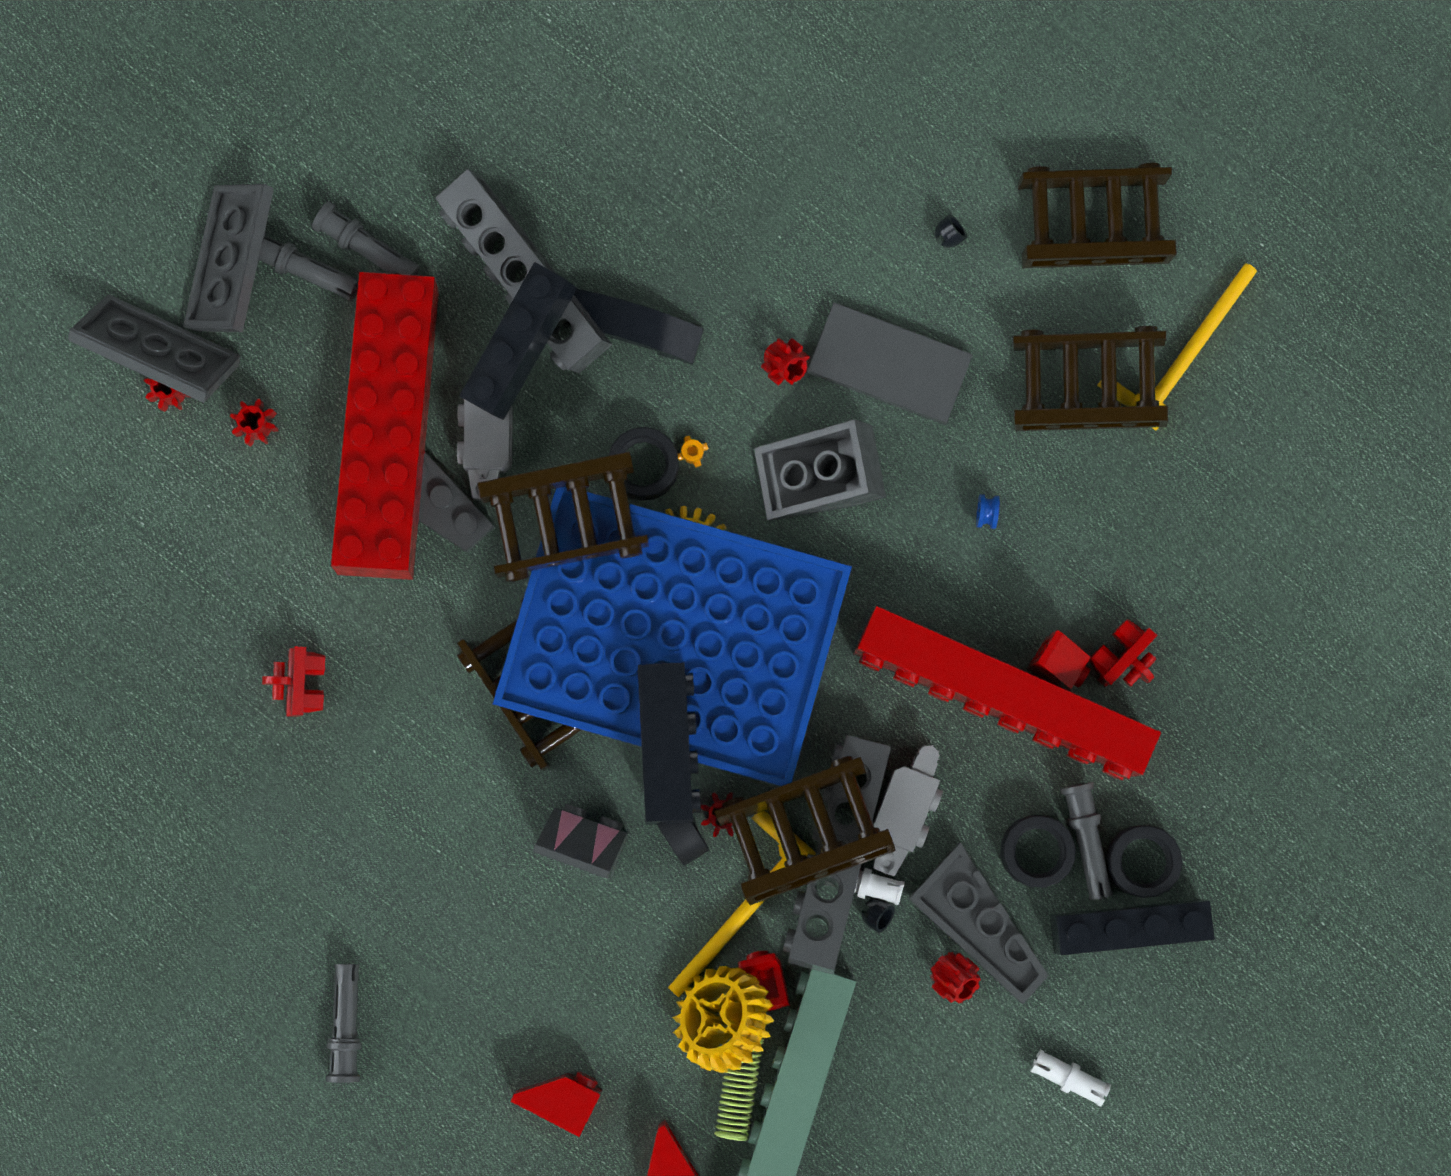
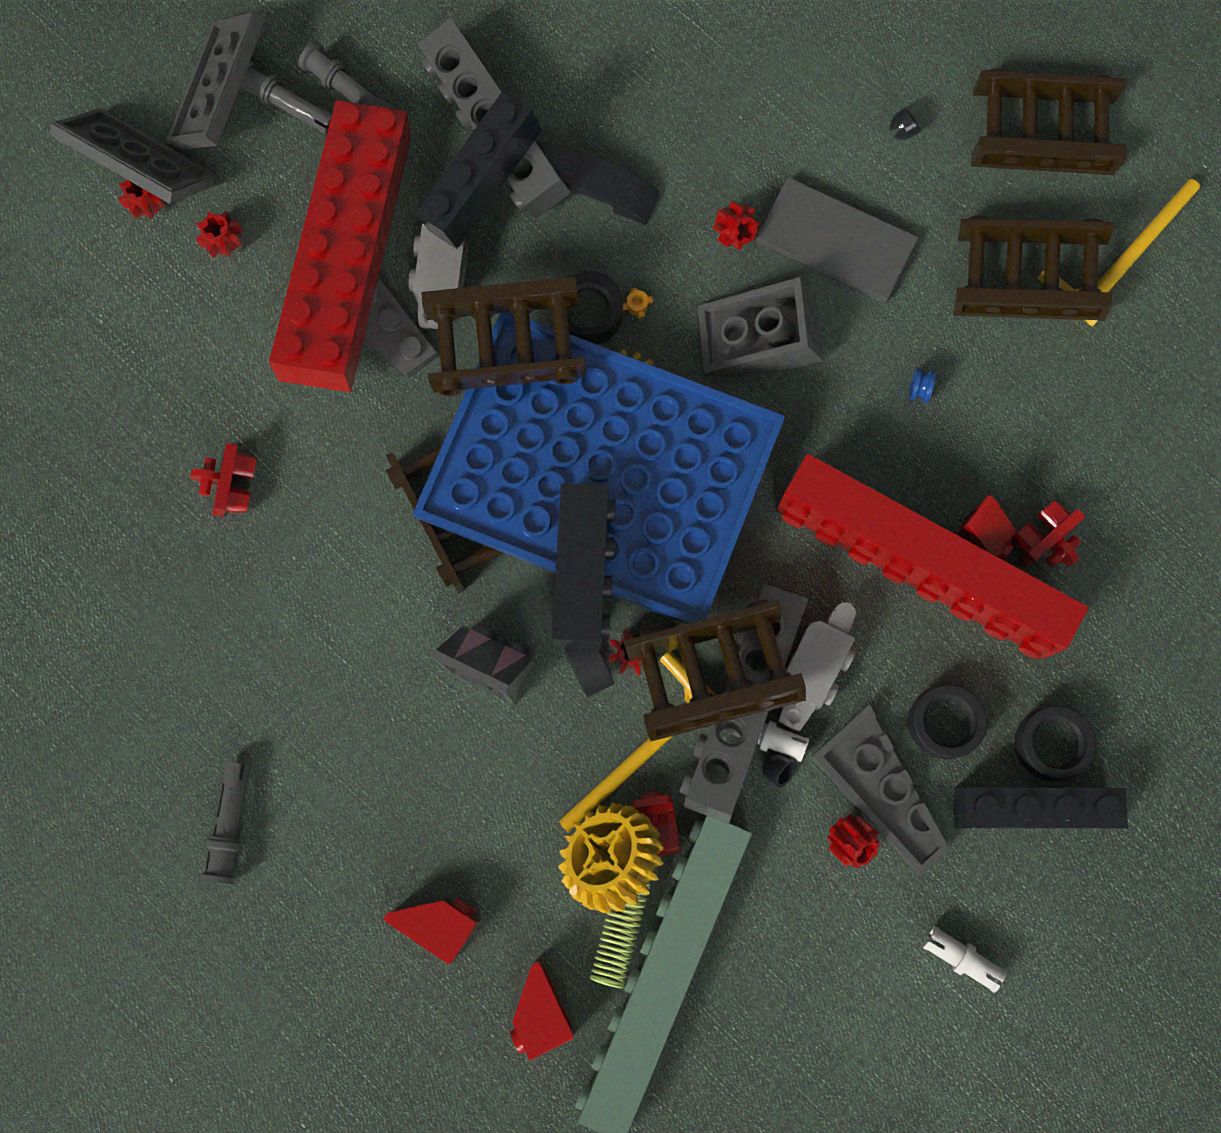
camera: 10 degrees right, 5 degrees down
dark grey pin [1060,782,1113,900] -> none

